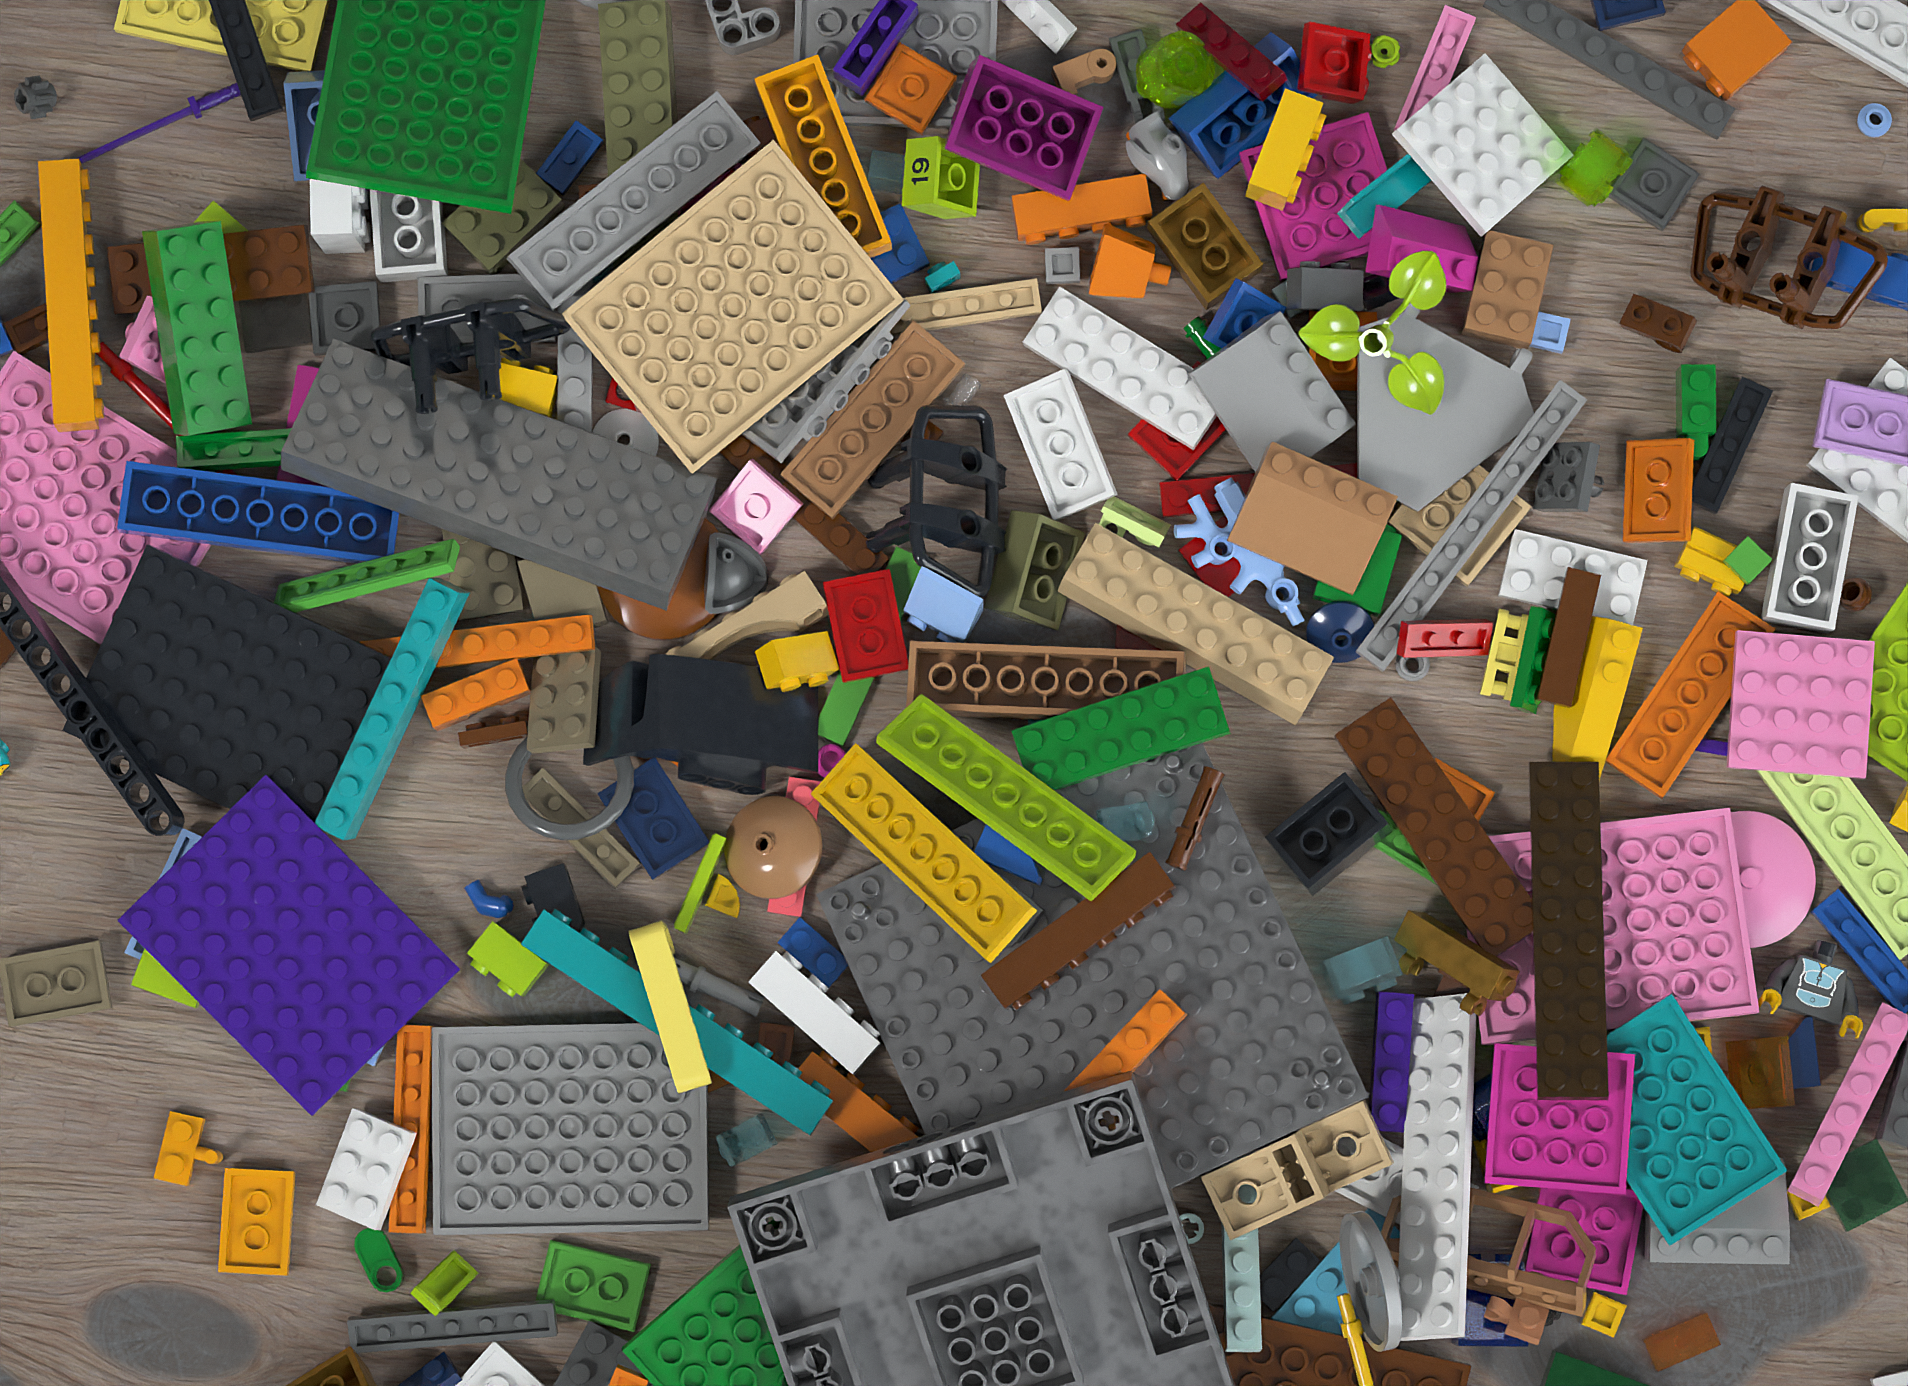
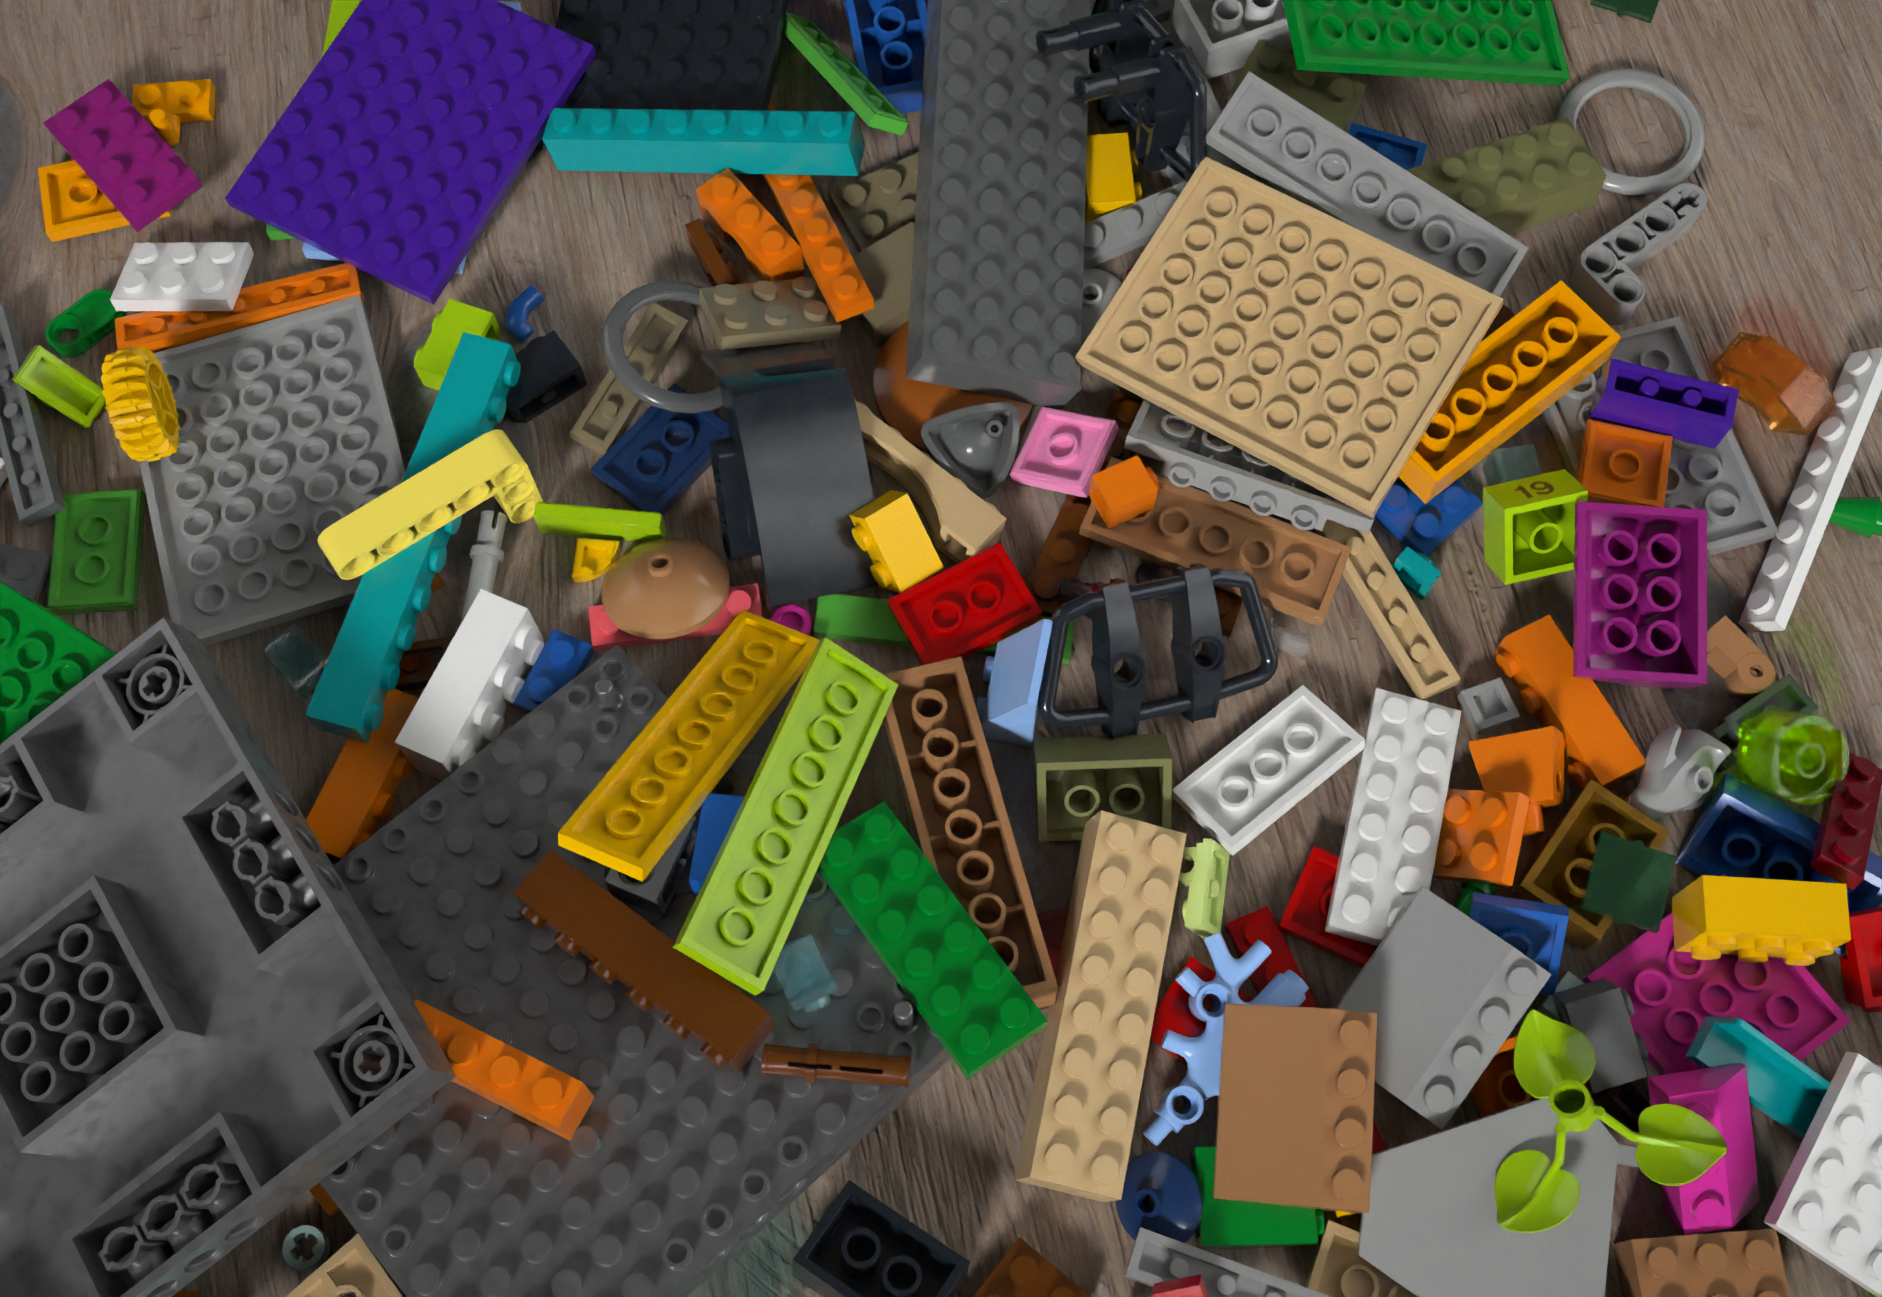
camera: 70 degrees right, 15 degrees down
none -> magenta plate [43,79,203,232]
none -> yellow gear [101,346,181,462]
none -> orange brick [1088,455,1160,529]
none -> orange plate [1432,789,1530,886]
none -> clear green piece [1581,832,1677,933]

